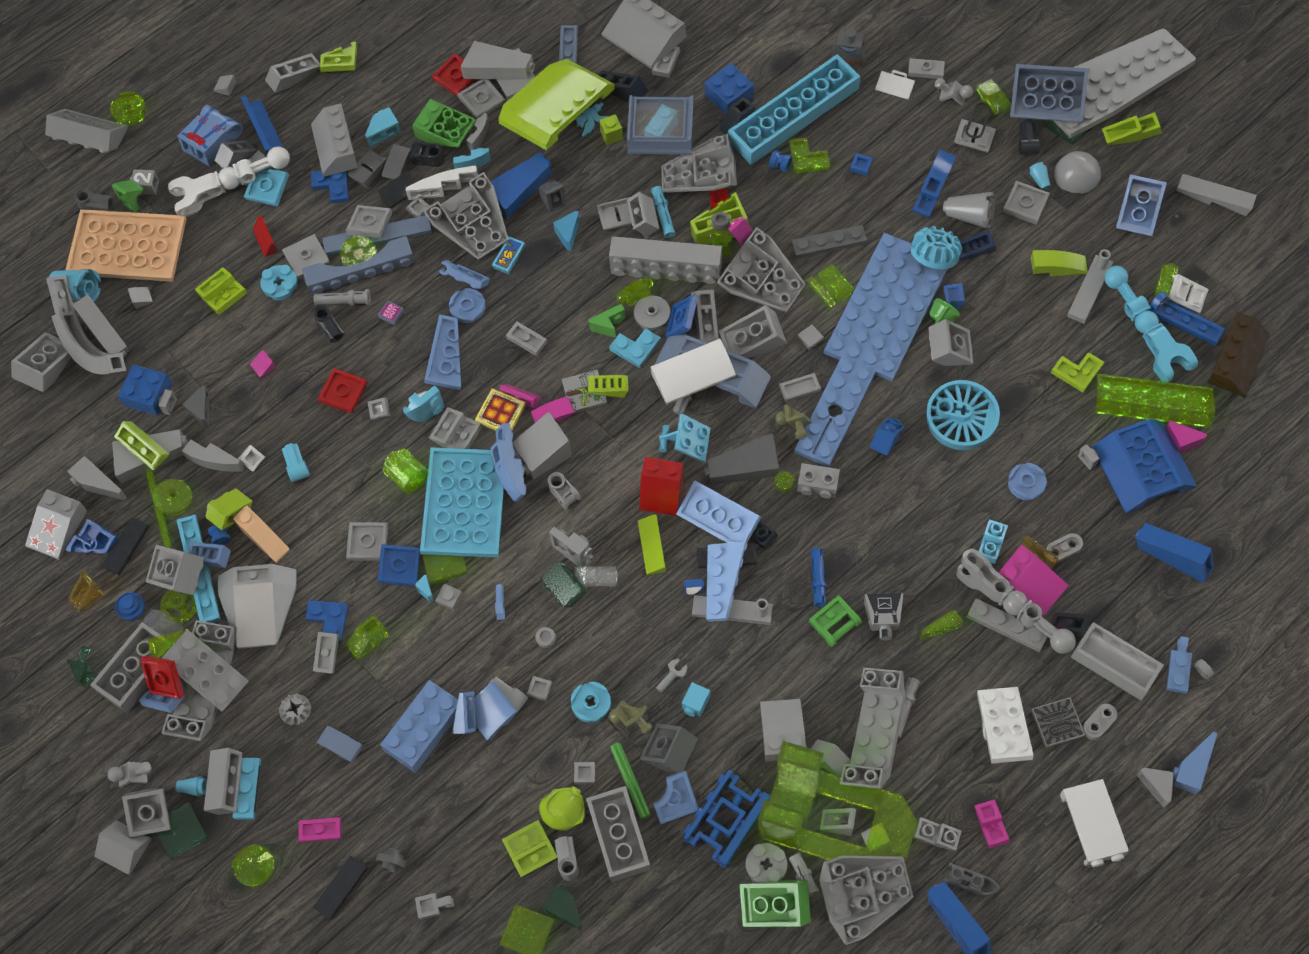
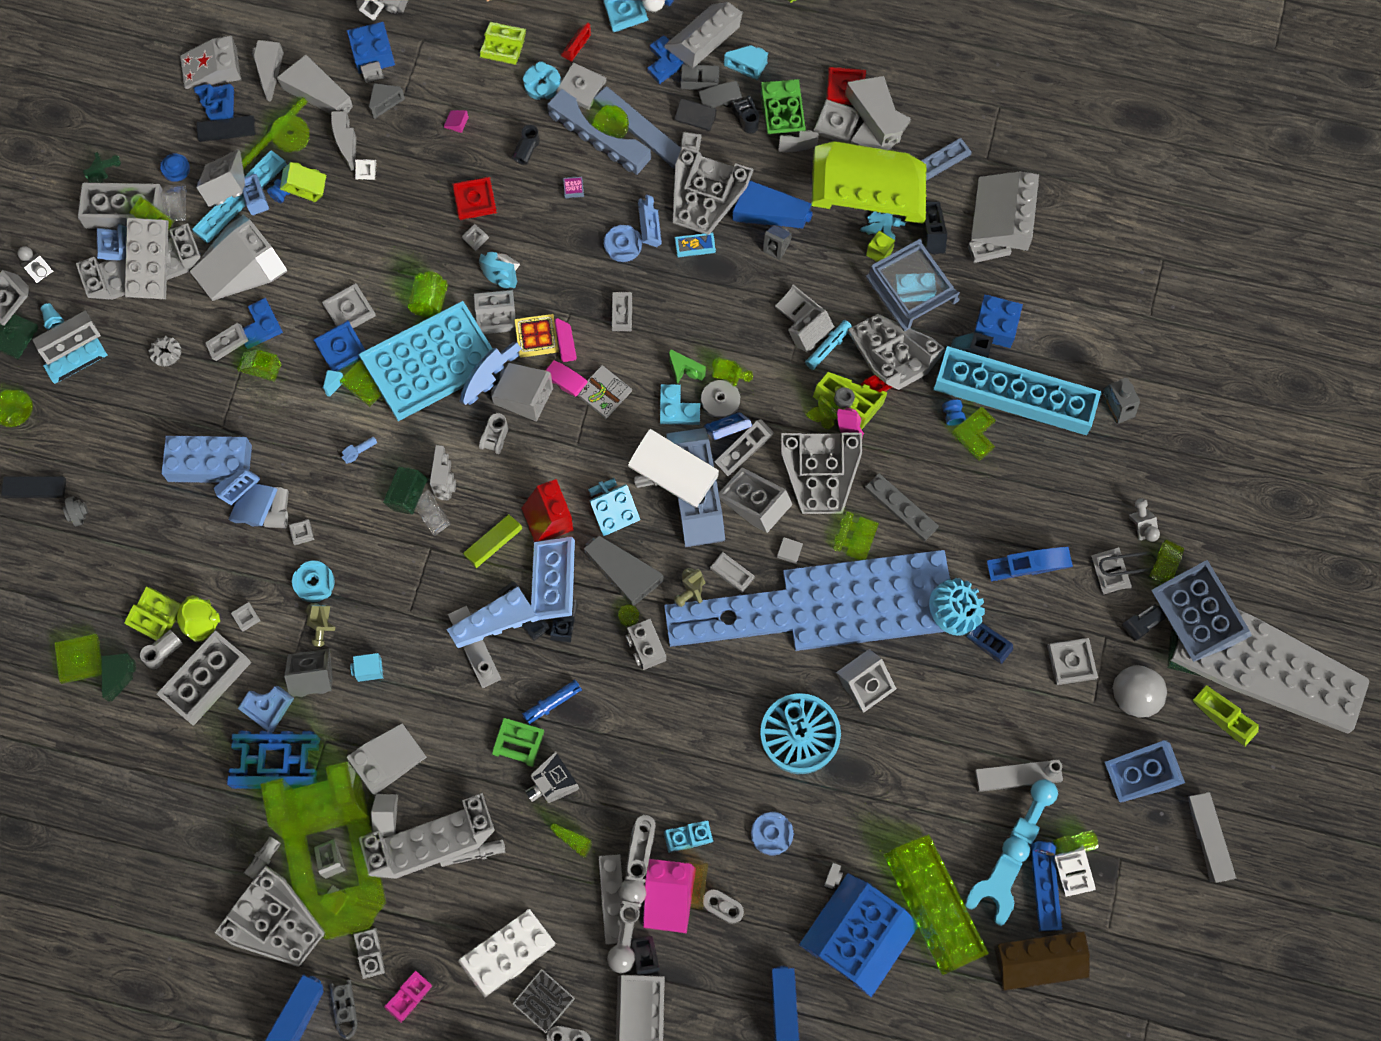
camera: 50 degrees right, 5 degrees up
clear yellow slope [68,571,104,612] -> none
lime slope [114,421,169,470] -> none
red tile [140,656,185,699] -> none
clear neon green piece [160,590,197,623] -> none
light nougat slope [233,506,290,563] -> none
medium azure piece [282,443,310,483] -> none
dark pink plate [299,817,341,843] -> none
light grey pin [314,289,371,306] -> none
sand blue slope [316,726,363,763] -> none
light grey tile [346,205,392,238] -> none
white slope [406,165,478,200] -> none
light grey plate [415,893,454,920] -> none
medium blue wing [424,314,461,390] -> none
light grey plate [435,584,462,610] -> none
medium azure slope [453,148,491,169] -> none
light grey tile [535,627,556,648] -> none
dark azure slope [553,211,580,251] -> none
lime slope [588,375,628,398] -> none
light grey brick [609,237,722,284] -> none
bright green axle [611,742,650,819] -> none
light grey bar [656,659,687,693] -> none
blue tile [684,579,704,594] -> none
bright green slope [740,880,811,927] -> none
light grey plate [746,843,787,883] -> none
blue plate [850,153,873,176] -> none
blue slope [870,418,905,456] -> none
white piece [875,70,915,99] -> none
light grey plate [908,58,945,79] -> none
bright green piece [929,298,960,324] -> none
light grey cone [943,192,995,229] -> none
blue plate [943,283,965,310] -> none
medium azure cone [1029,162,1051,190] -> none
lime slope [1031,250,1088,276] -> none
lime plate [1051,352,1104,392] -> none
dark pink slope [1166,421,1207,453] -> none

